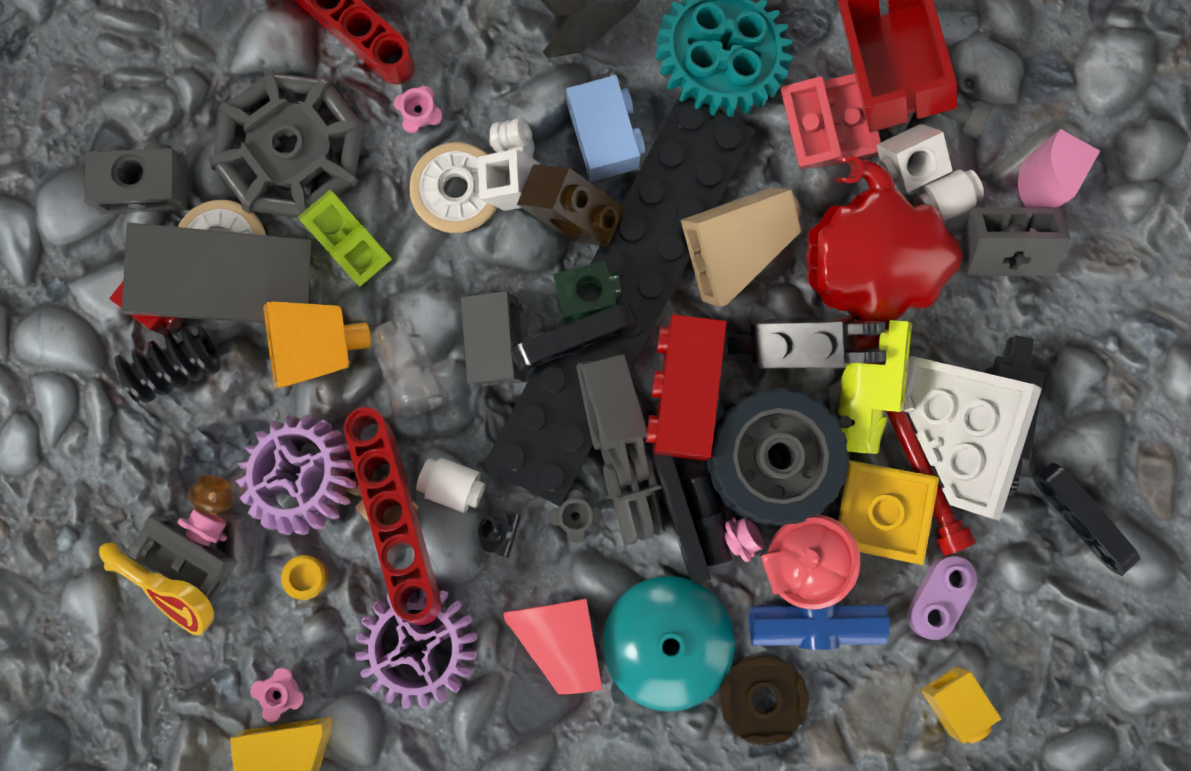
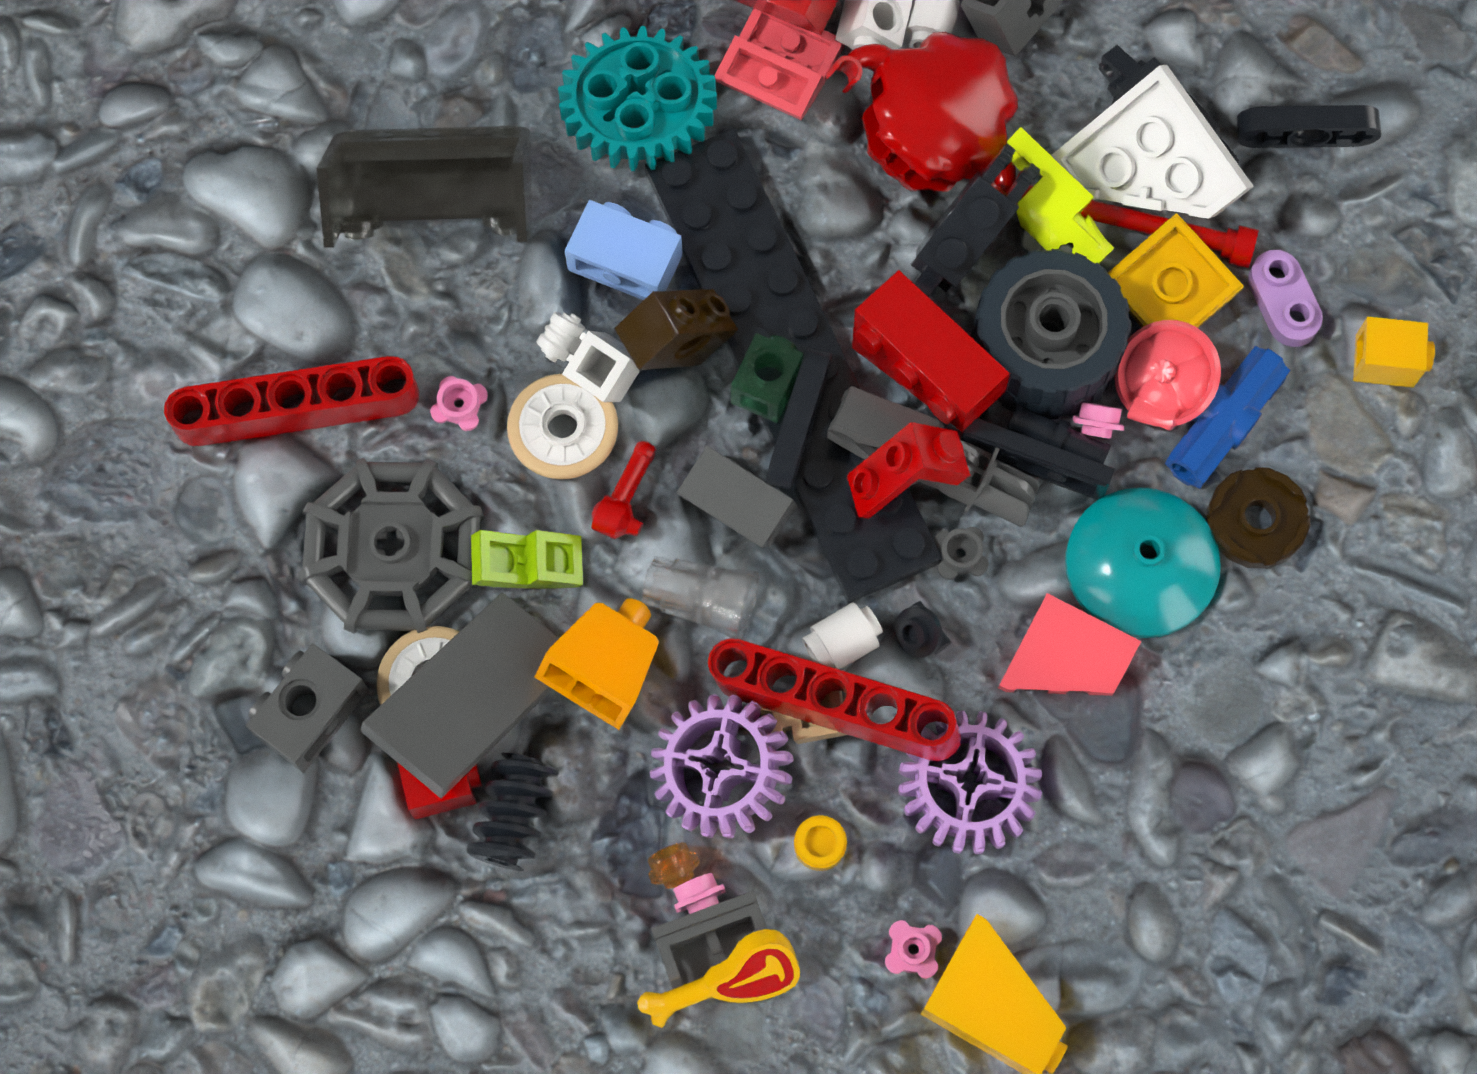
camera: 50 degrees left, 10 degrees down
tan slope [681,187,801,307] -> none
none -> red piece [591,441,657,540]
none -> red bracket [847,422,971,519]

